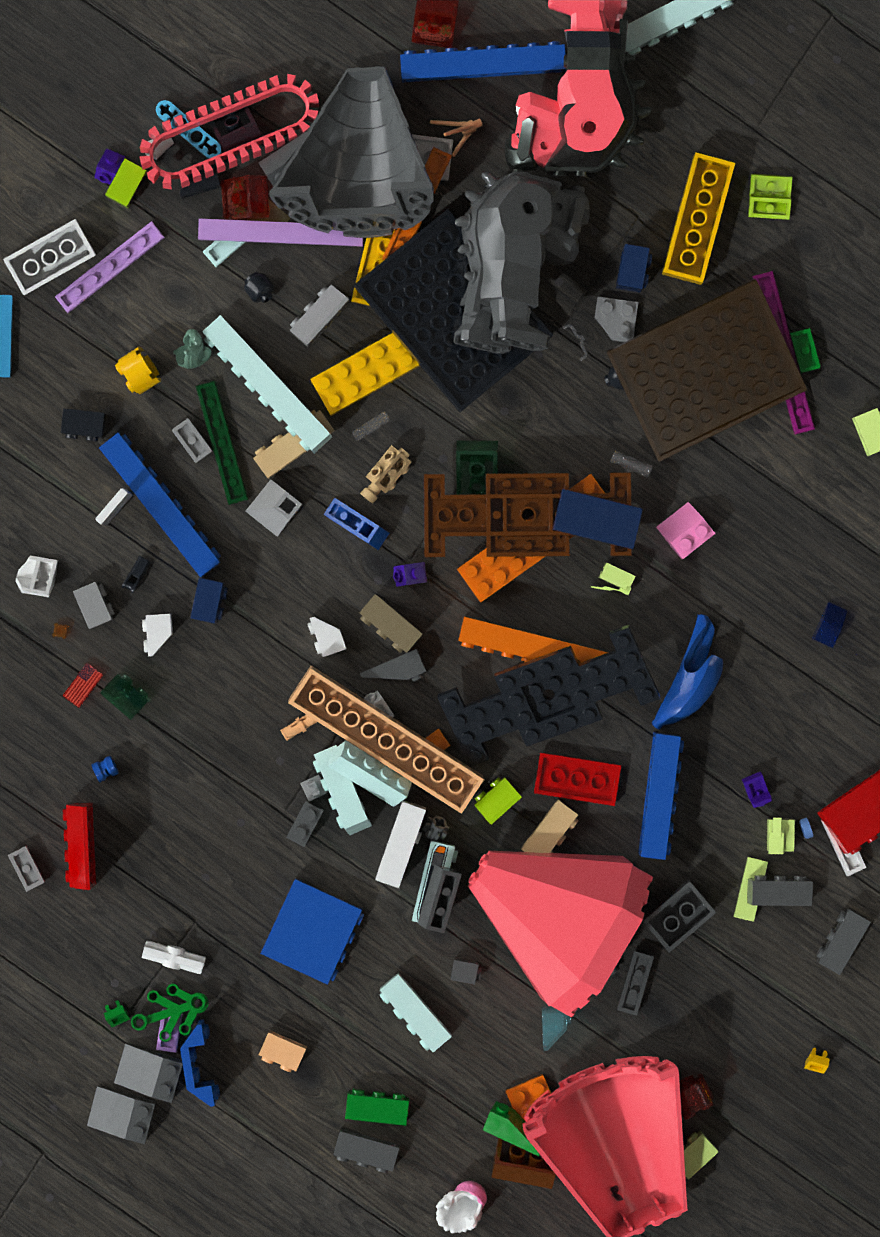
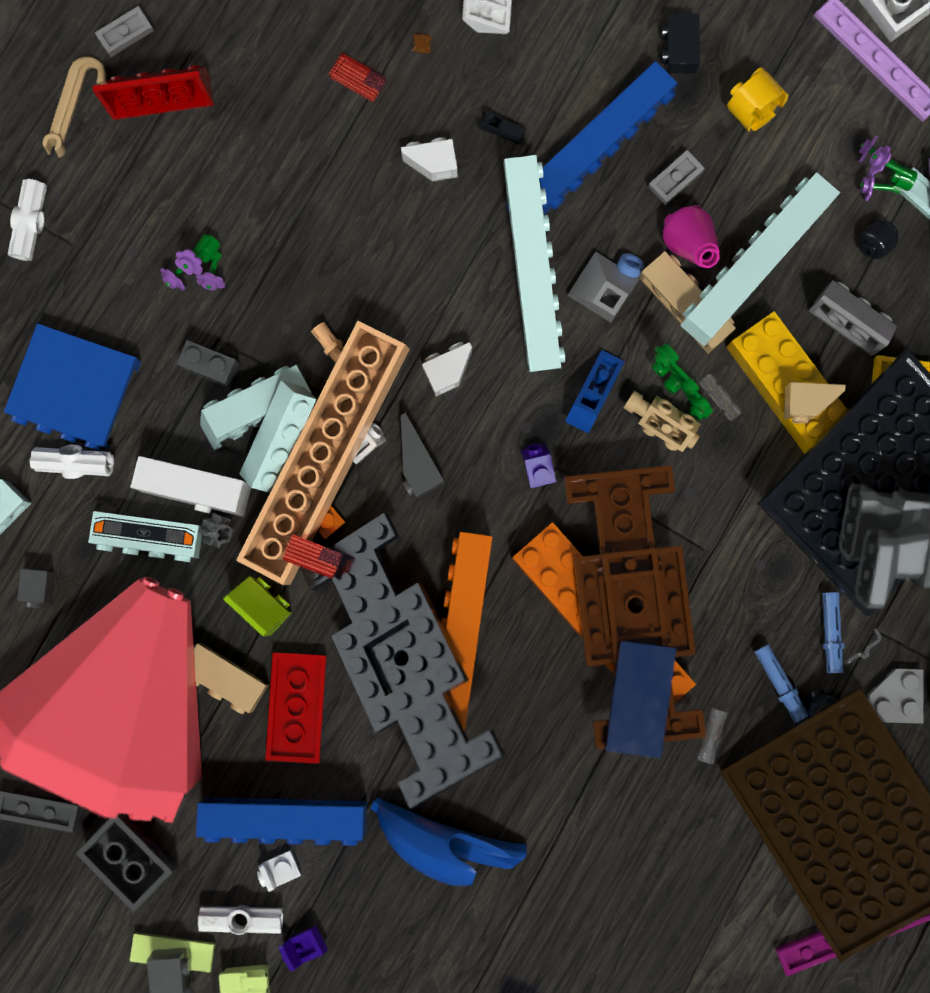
camera: 85 degrees right, 5 degrees down
light grey brick [73,582,115,629] -> none
blue wheel [91,756,119,782] -> none
white tile [95,488,133,526] -> none
clear green slope [100,673,150,720] -> none
sand green hair [173,329,211,369] -> none
dark blue brick [190,578,228,623] -> none
dark green tile [195,381,249,505] -> none
light grey tile [300,774,328,802] -> none
dark tan brick [360,594,422,653] -> none
dark grey brick [418,865,462,933] -> none
clear green slope [456,441,498,495] -> none
yellowish green piece [591,563,636,595] -> none
bright pink slope [656,502,715,559] -> none
green plate [790,328,821,373] -> none
none -> white piece [30,445,114,479]
none -> tan piece [43,57,106,158]
none -> medium lavender plant [160,234,225,291]
none -> white piece [198,905,283,935]
none -> white bracket [257,849,302,892]
none -> clear red tile [282,534,343,579]
none -> light aqua brick [503,155,565,372]
none -> medium blue tile [617,254,644,278]
none -> green plant [651,344,713,421]
none -> dark pink cone [663,205,720,268]
none -> medium blue pin [754,644,808,723]
none -> tan slope [784,382,845,424]
none -> medium blue pin [822,592,845,673]
none -> plant [859,135,917,201]

